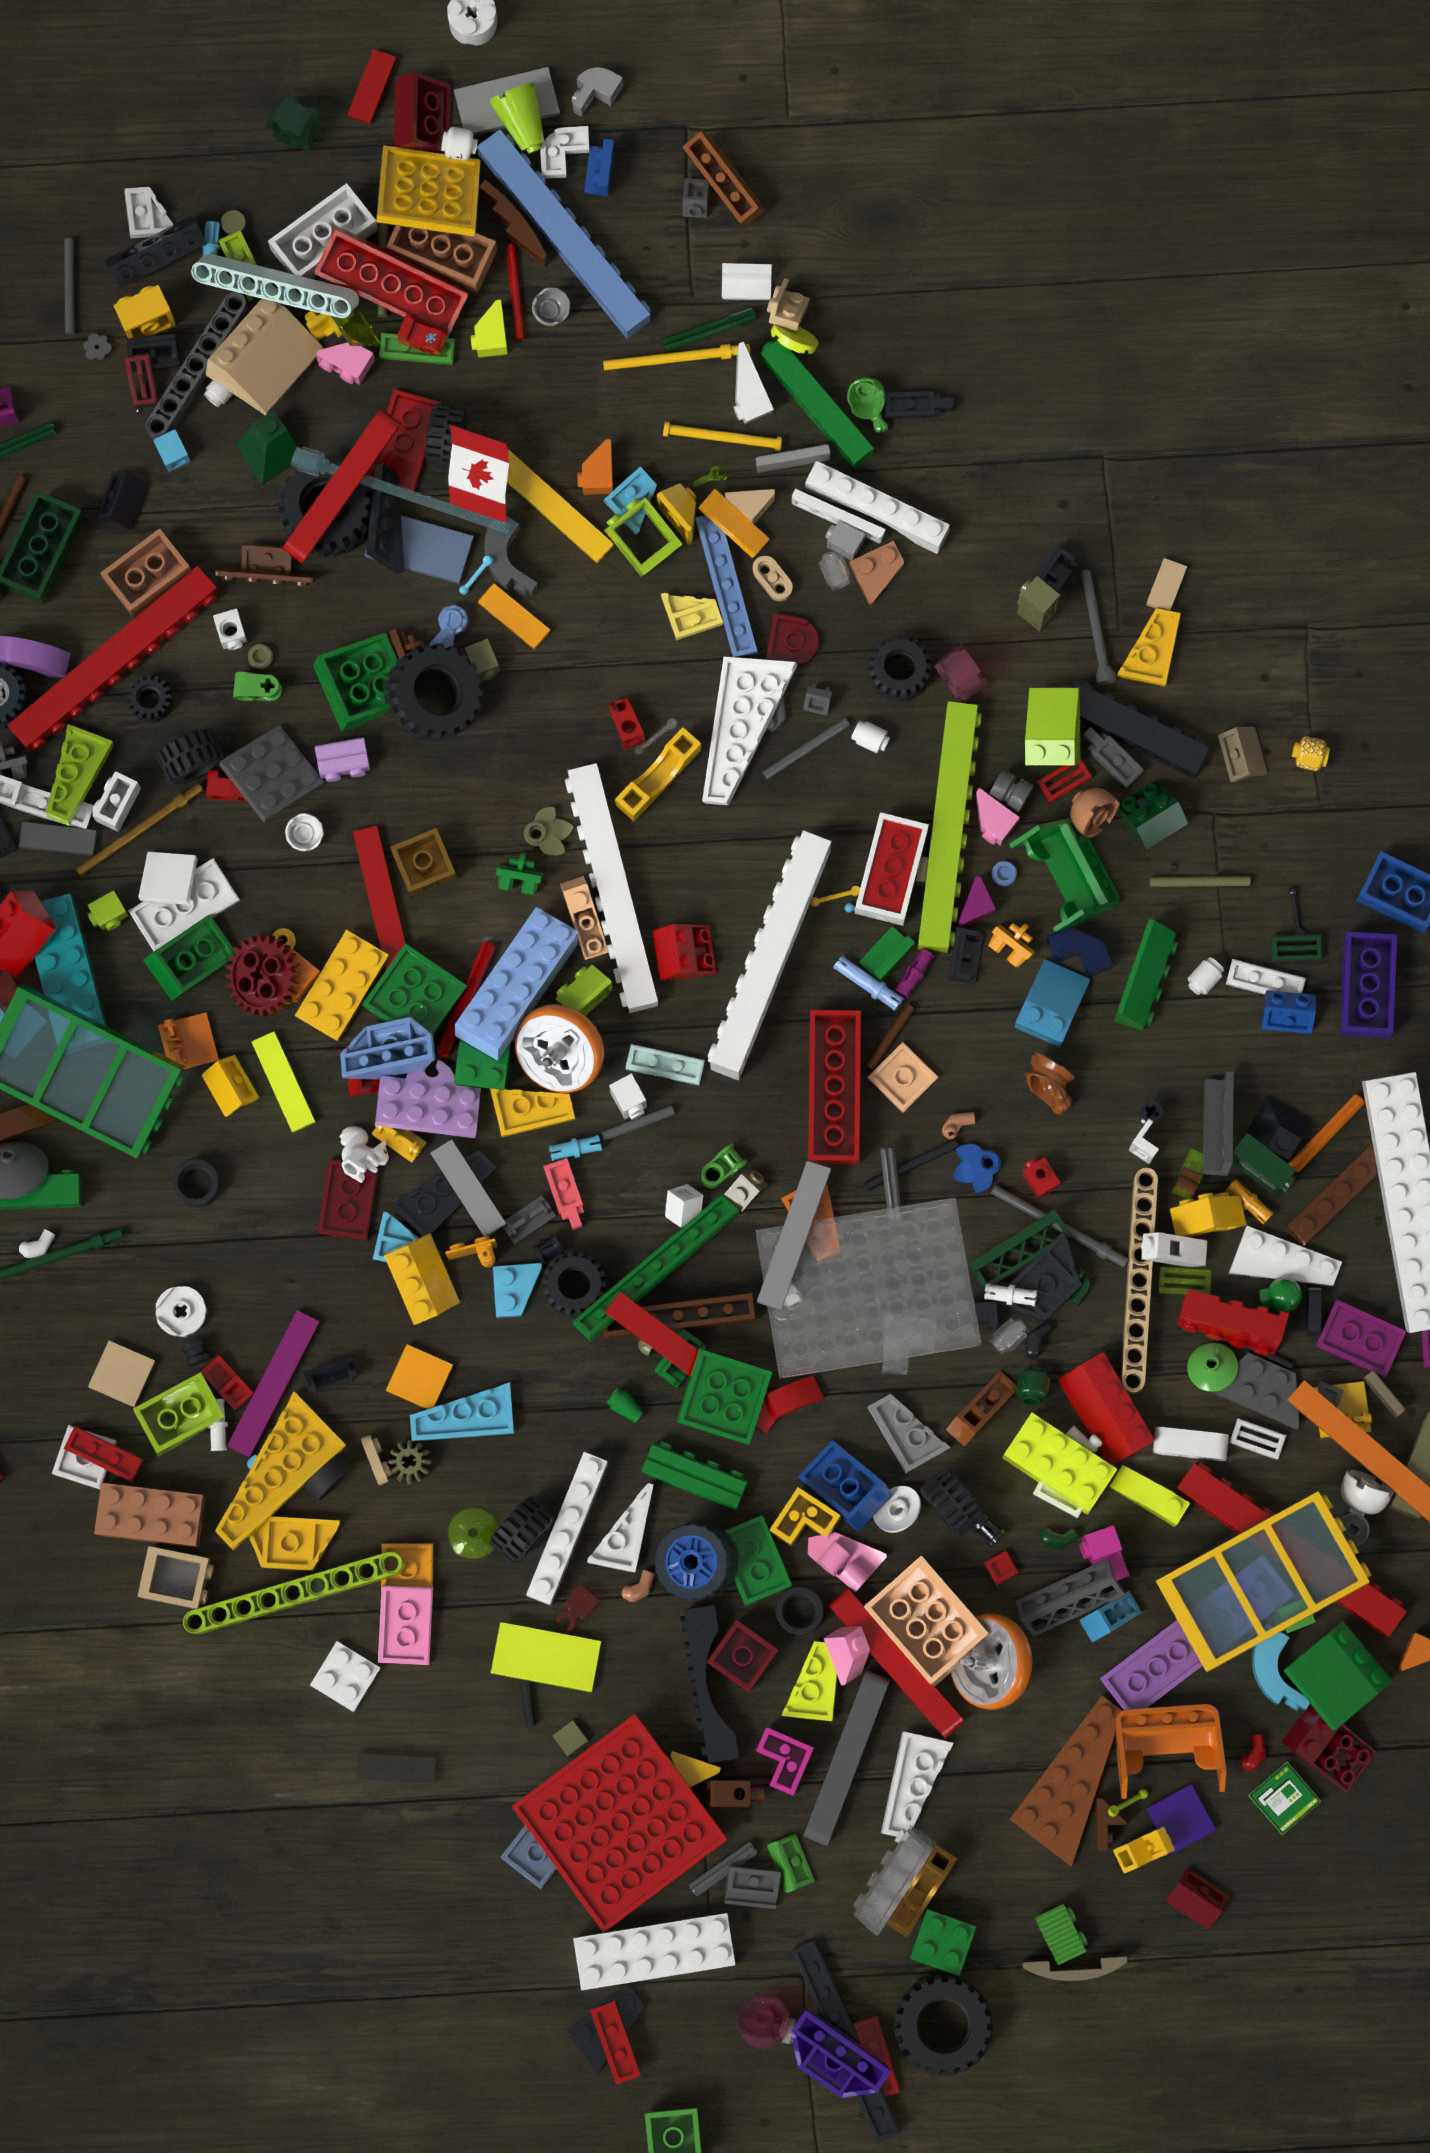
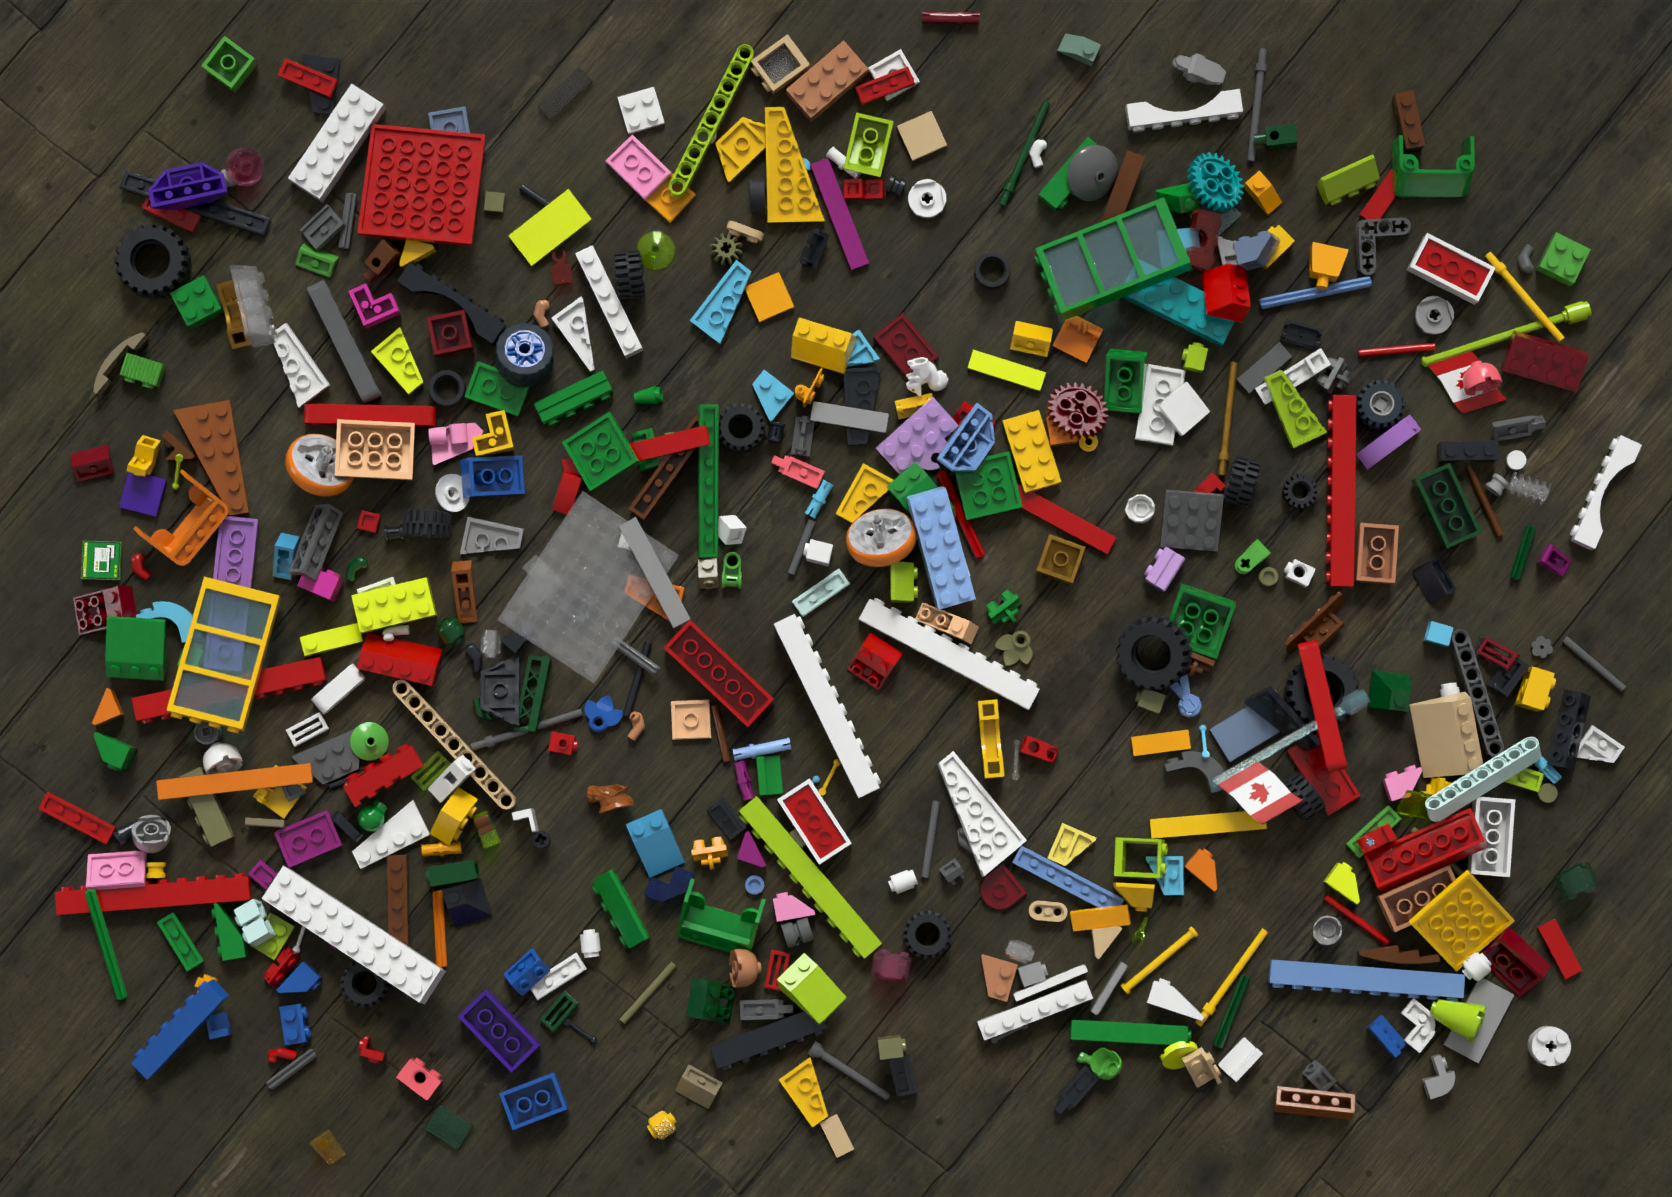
camera: 130 degrees right, 5 degrees up
white brick [92,771,141,832] -> none
bright pink slope [824,1626,870,1685] -> none
white pin [984,1283,1037,1306] -> none
dark grey fence [1202,1071,1234,1176] -> none

